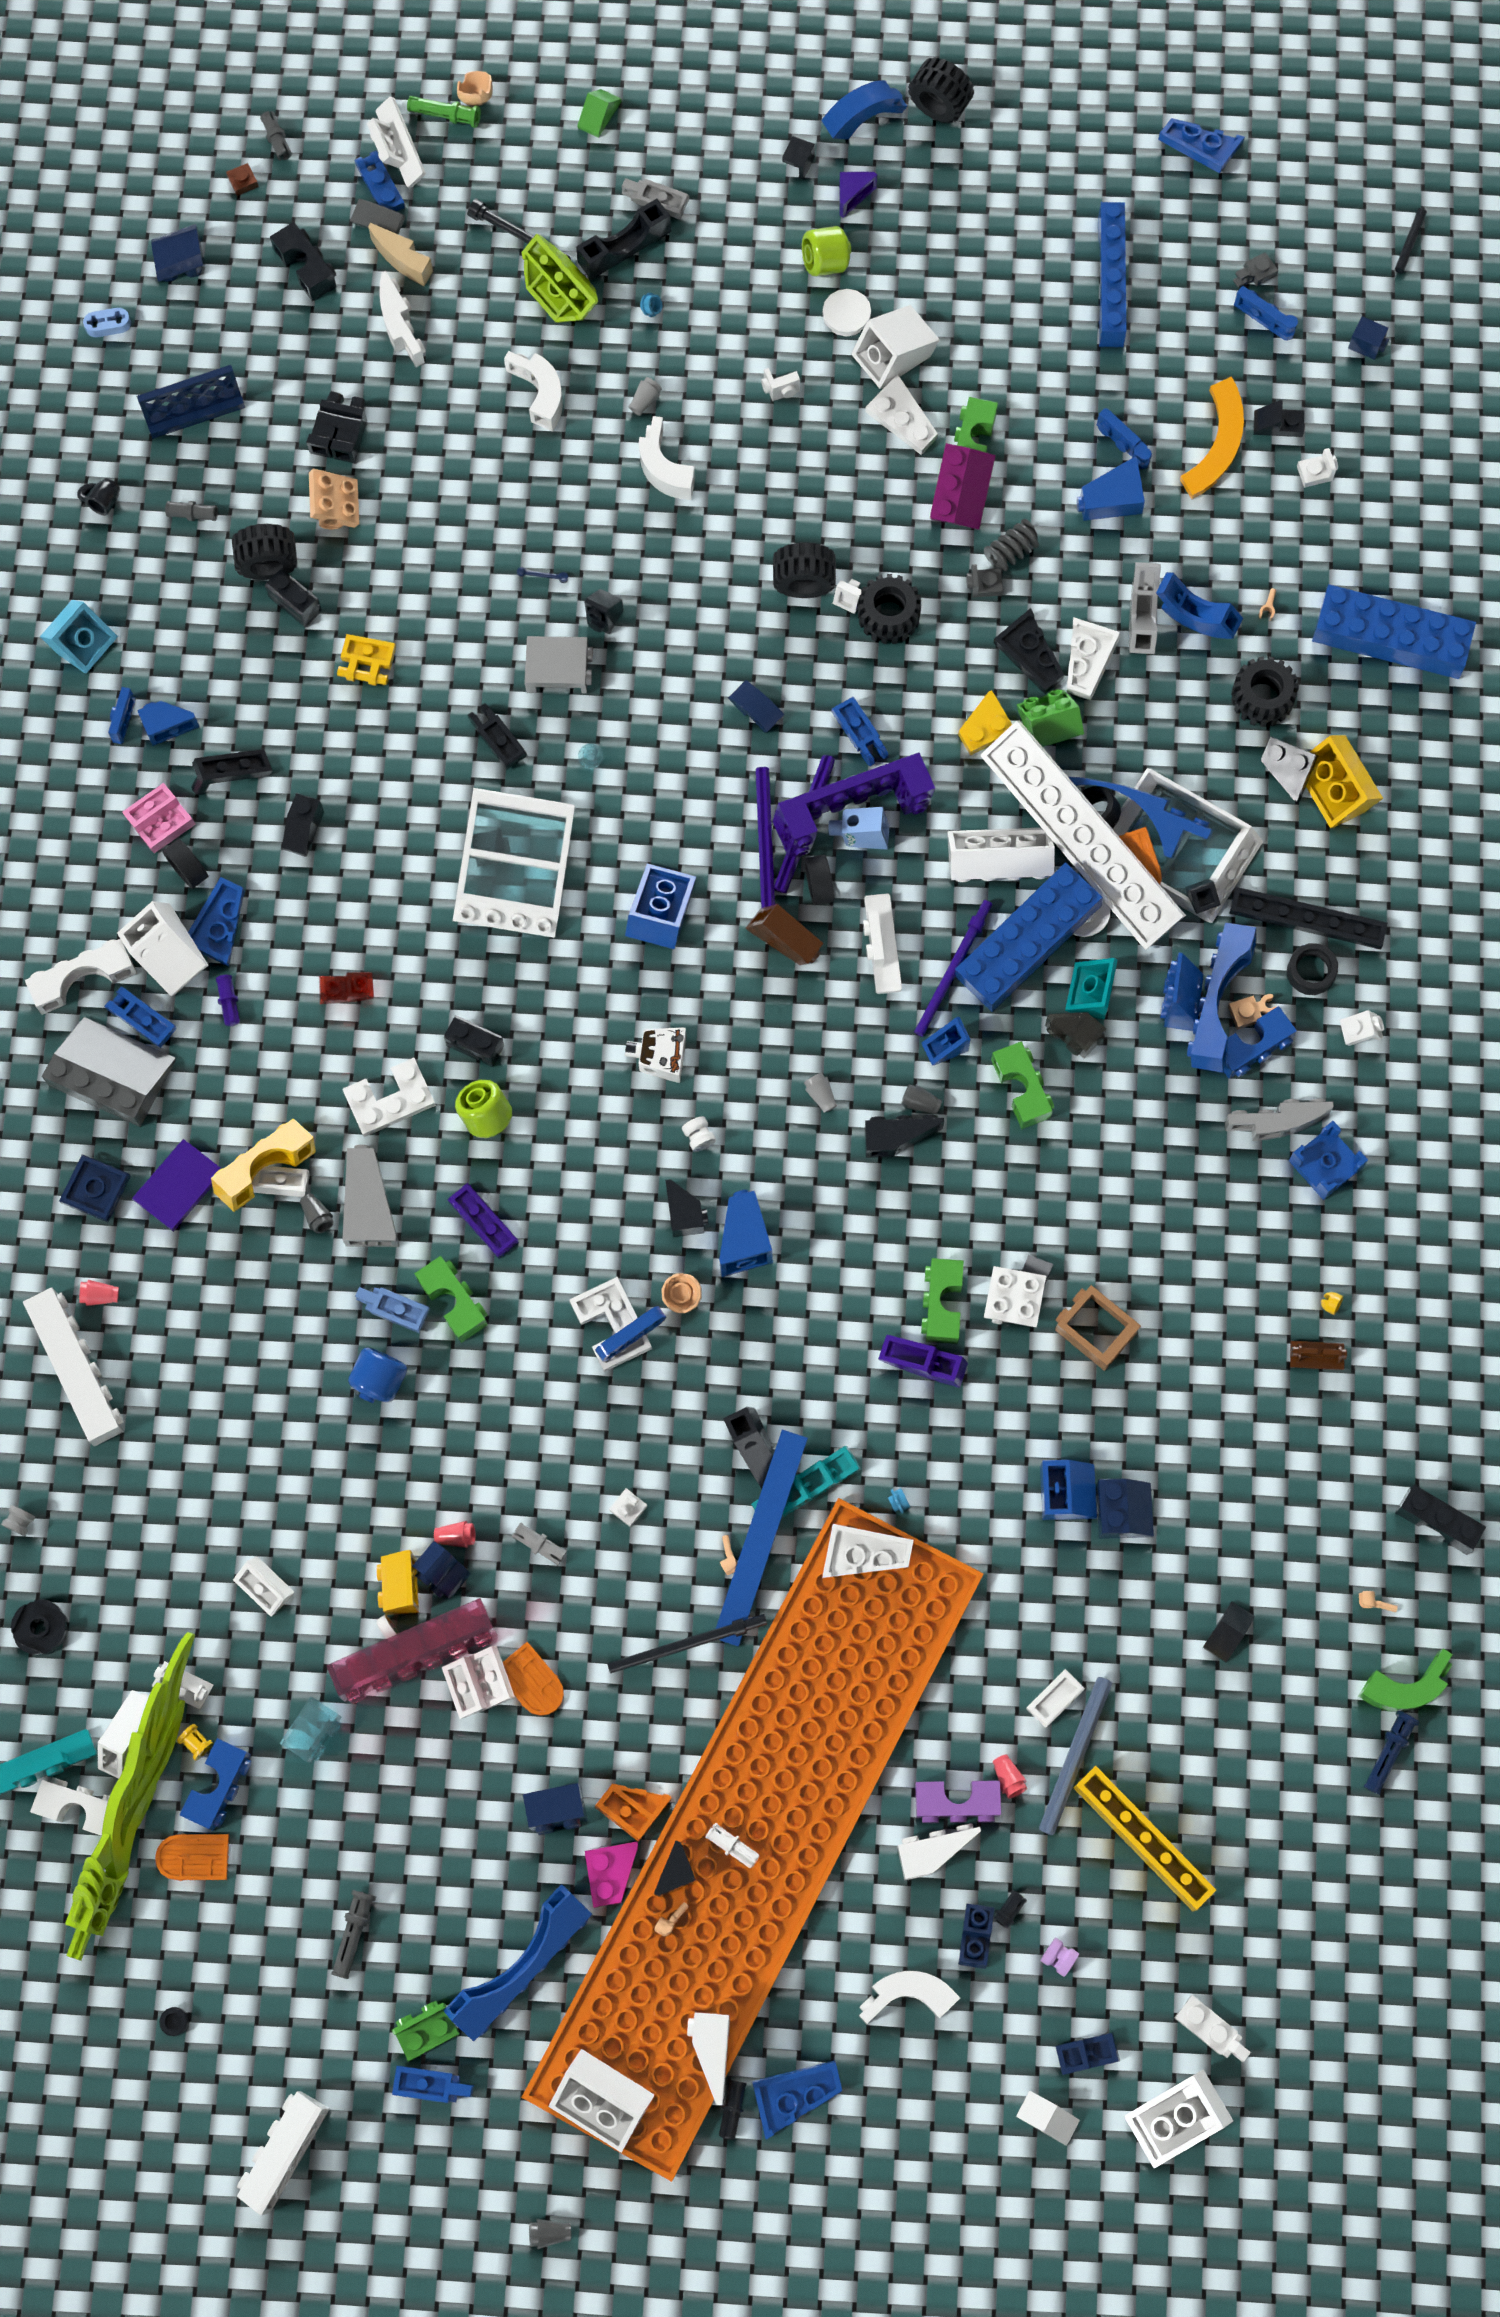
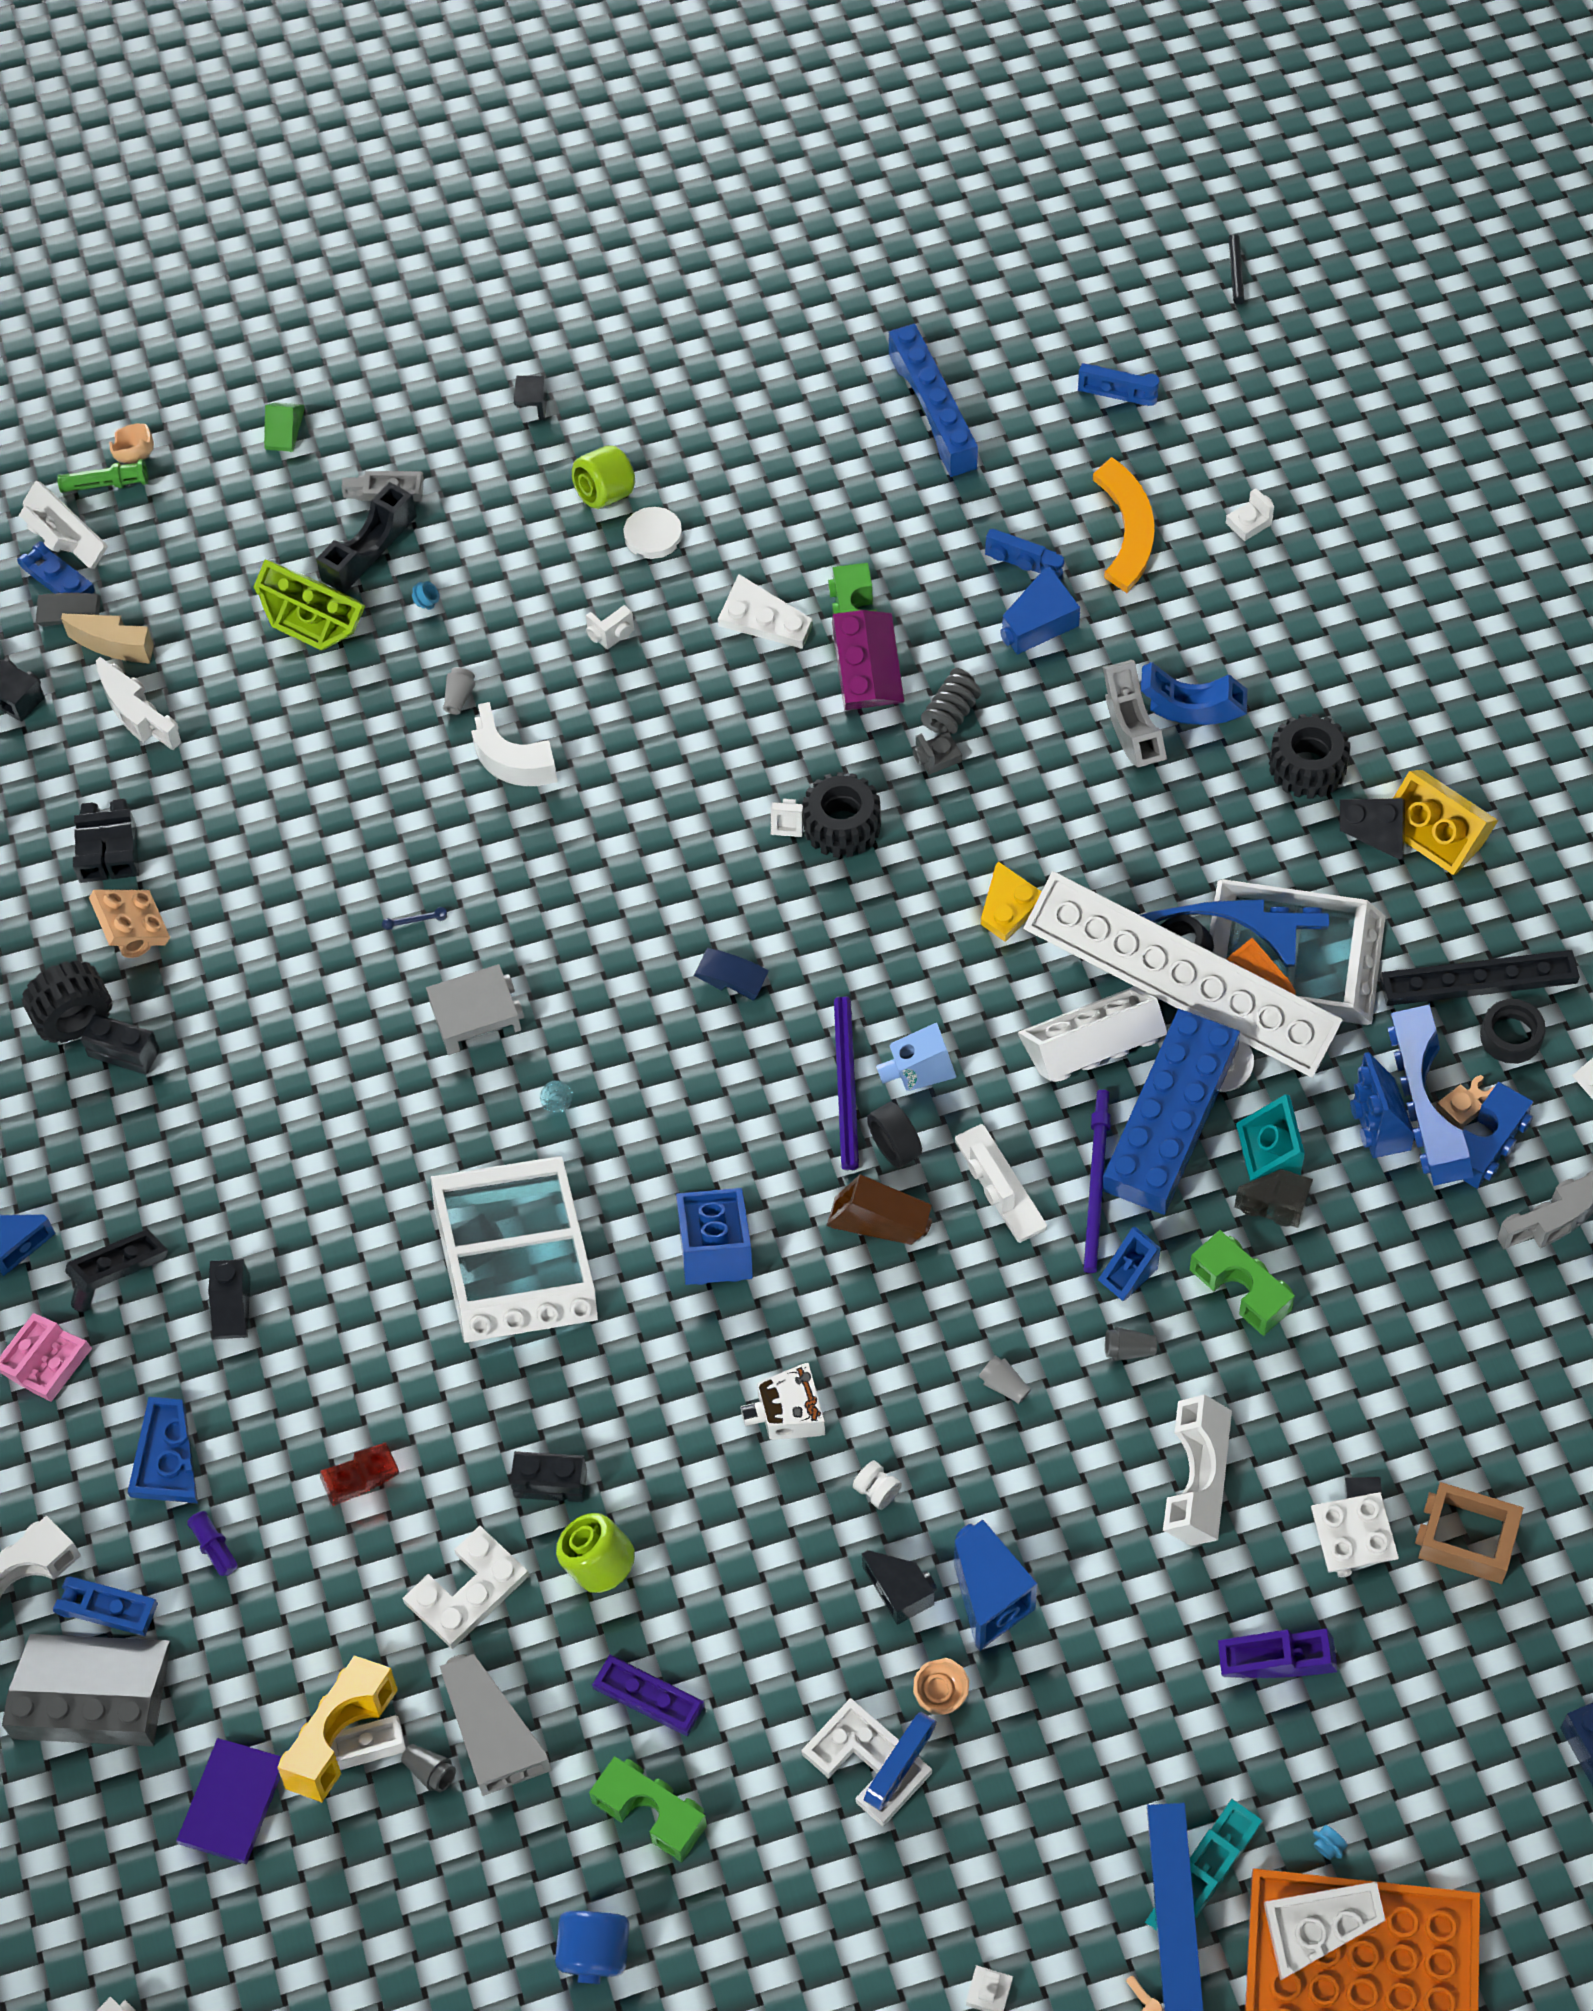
camera: 20 degrees left, 15 degrees down
dark blue plate [59,1154,131,1223] -> none
coral cone [79,1280,119,1306] -> none
white slope [117,901,208,996] -> none
black tyre [163,839,209,889] -> none
yellow plate [337,634,396,686] -> none
medium blue hinge [355,1287,430,1333] -> none
black piece [467,198,571,260] -> none
black hinge [467,703,527,770] -> none
white arch [504,351,563,432] -> none
black slope [584,589,624,634] -> none
black slope [723,1407,775,1489] -> none
dark purple axle [756,767,775,909] -> none
dark purple plate [772,752,936,857] -> none
black tyre [773,542,836,598] -> none
blue arch [821,80,907,139] -> none
blue hinge [832,697,889,767] -> none
dark purple slope [839,172,877,218] -> none
white slope [851,305,940,389] -> none
black slope [864,1114,944,1158] -> none
black tyre [908,57,974,123] -> none
bright green arch [921,1258,964,1344] -> none
black wing [993,608,1064,694] -> none
bright green slope [1016,690,1084,747] -> none
blue slope [1040,1460,1097,1520] -> none
white wing [1067,617,1120,700] -> none
blue wing [1158,118,1245,173] -> none
black slope [1185,879,1221,914] -> none
dark grey plate [1233,252,1278,288] -> none
black slope [1253,400,1304,437] -> none
light nougat hand [1259,589,1276,621] -> none
blue brick [1312,584,1476,679] -> none
dark blue brick [1348,316,1389,360] -> none
none -> white arch [1163,1394,1232,1546]

